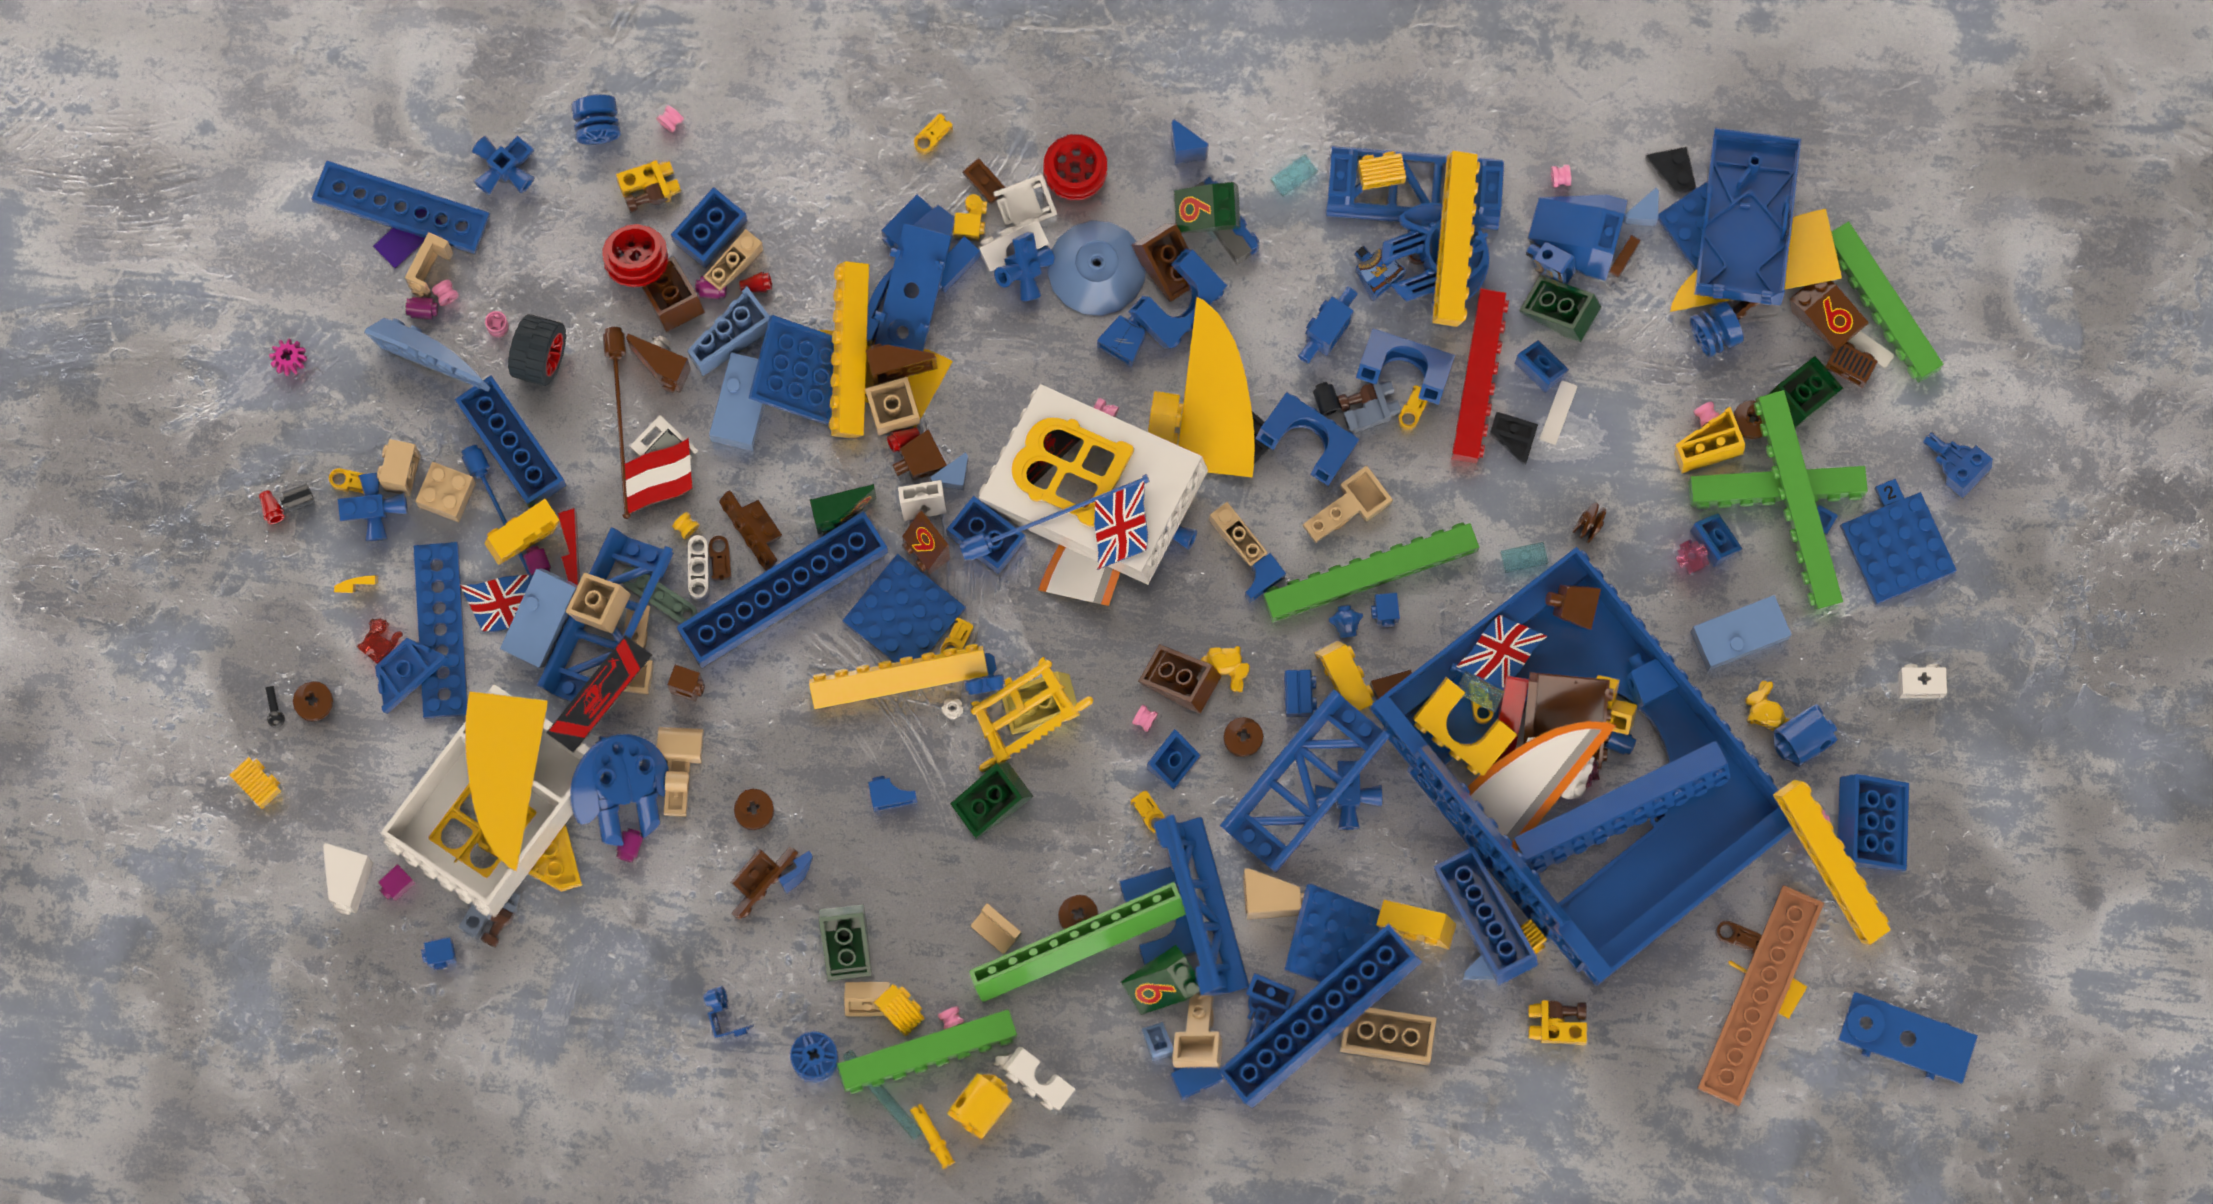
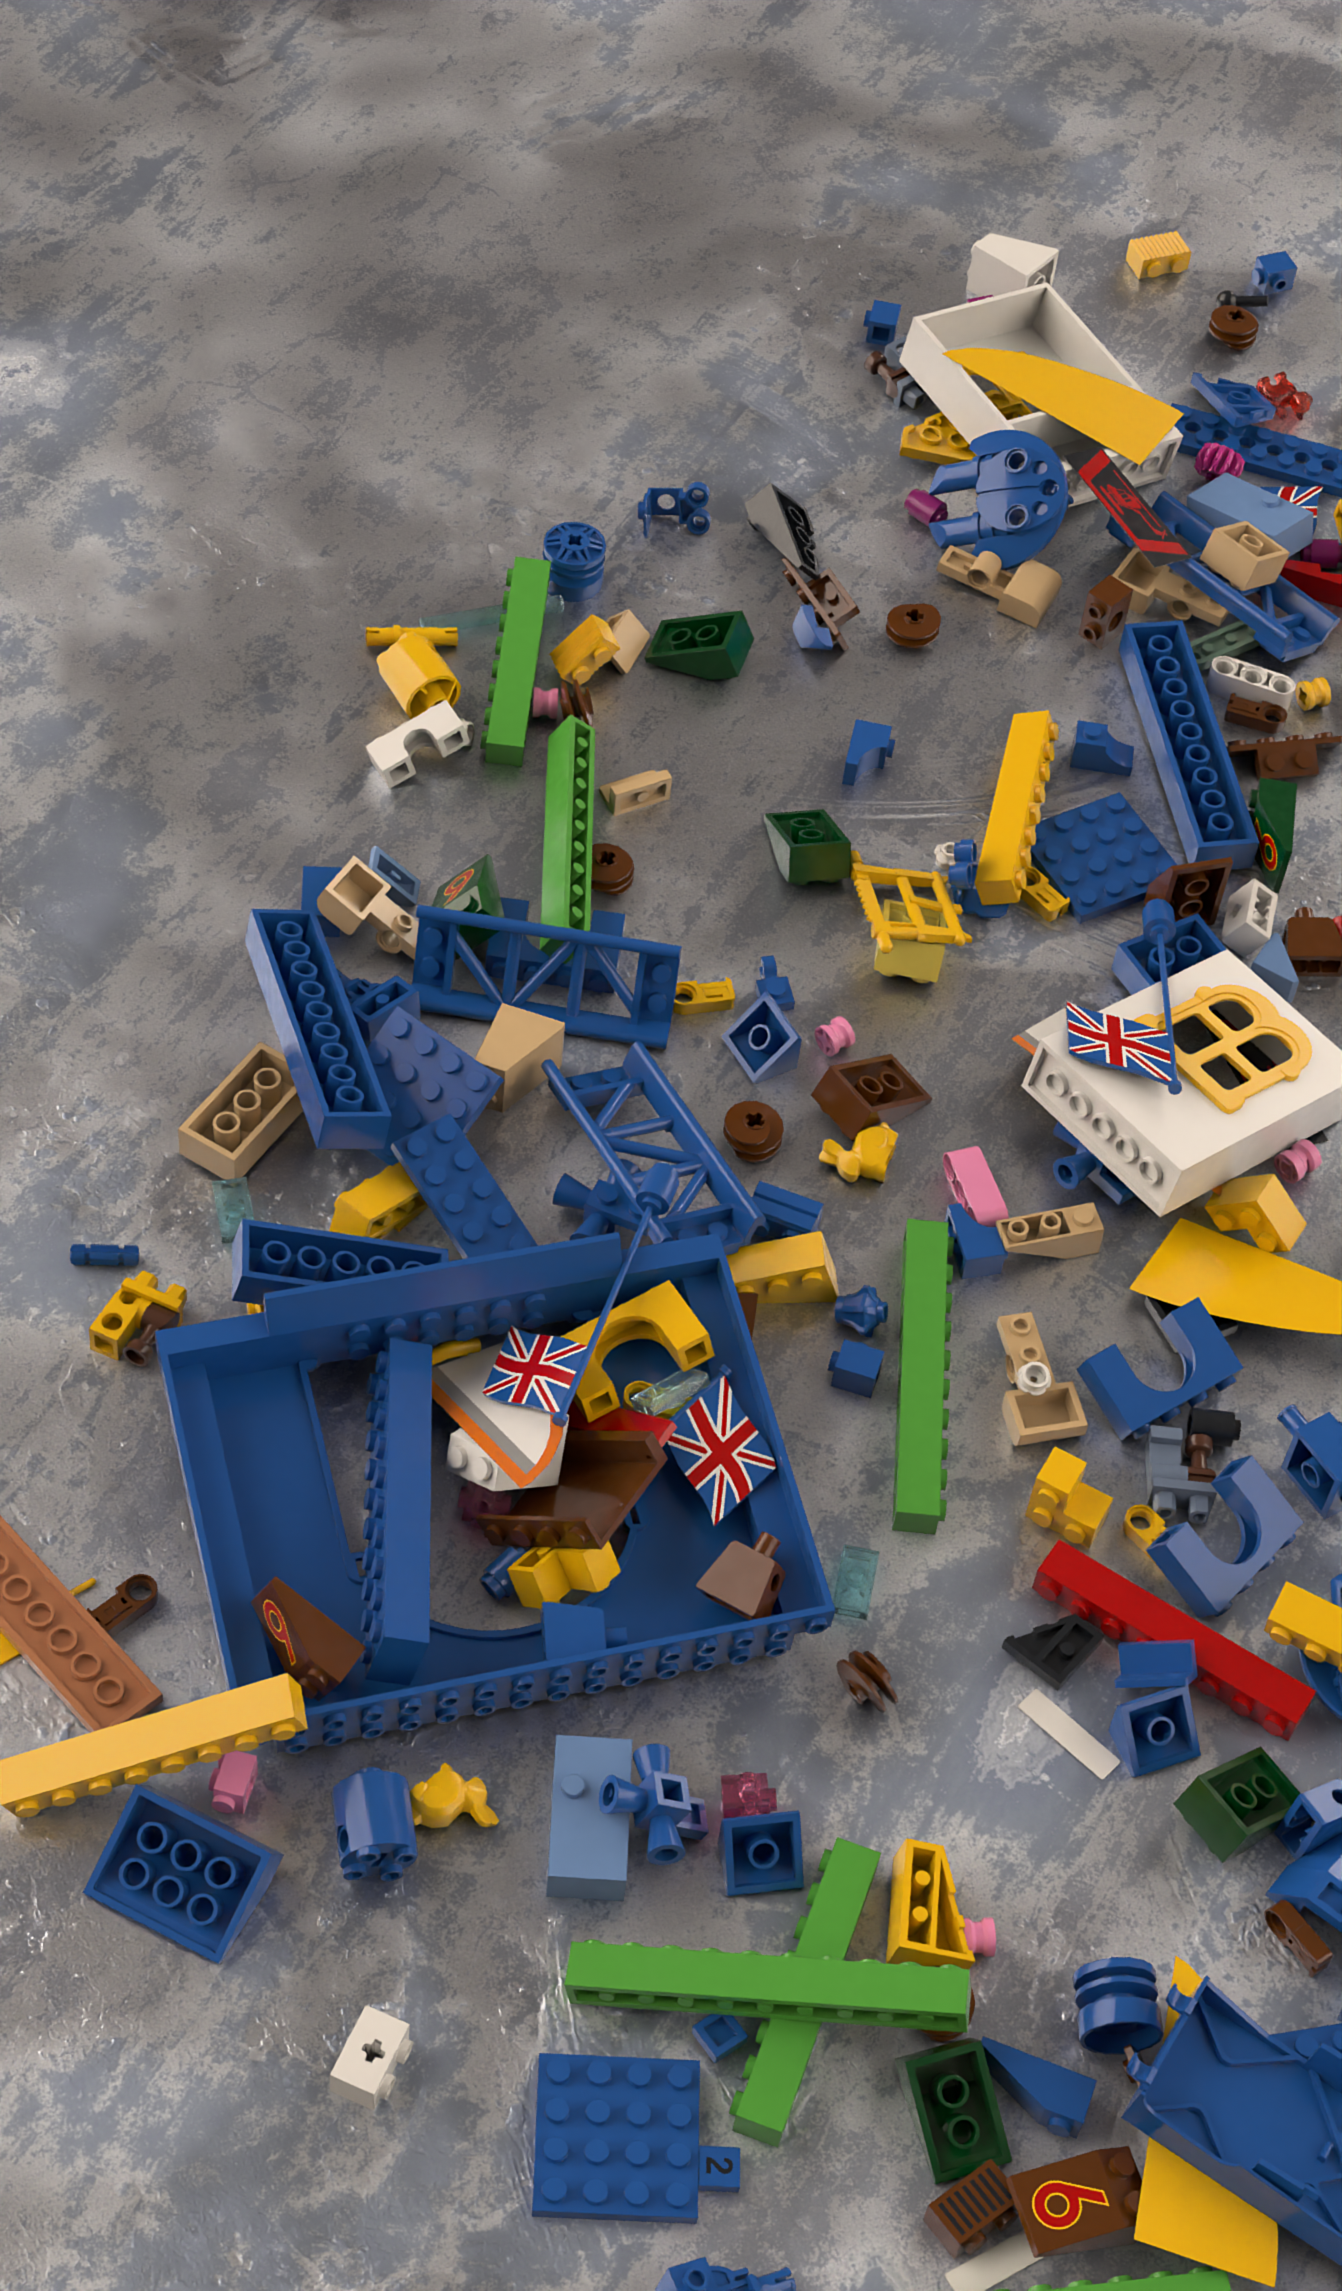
camera: 110 degrees right, 25 degrees down
none -> blue axle [70,1244,140,1266]
none -> clear light blue plate [212,1177,254,1244]
none -> reddish brown slope [251,1576,366,1702]
none -> blue plate [391,1113,538,1259]
none -> flag [482,1162,680,1427]
none -> reddish brown piece [560,679,594,728]
none -> blue brick [599,1744,709,1865]
none -> wedge [745,483,820,581]
none -> blue plate [755,955,795,1011]
none -> bright pink beam [943,1146,1009,1230]
none -> blue slope [981,2036,1097,2139]
none -> white plate [1017,1362,1051,1396]
none -> yellow brick [1025,1447,1114,1548]
none -> blue arch [1070,720,1134,777]
none -> blue panel [1114,1640,1198,1688]
none -> dark pink gear [1194,443,1245,481]
none -> blue brick [1251,251,1298,295]

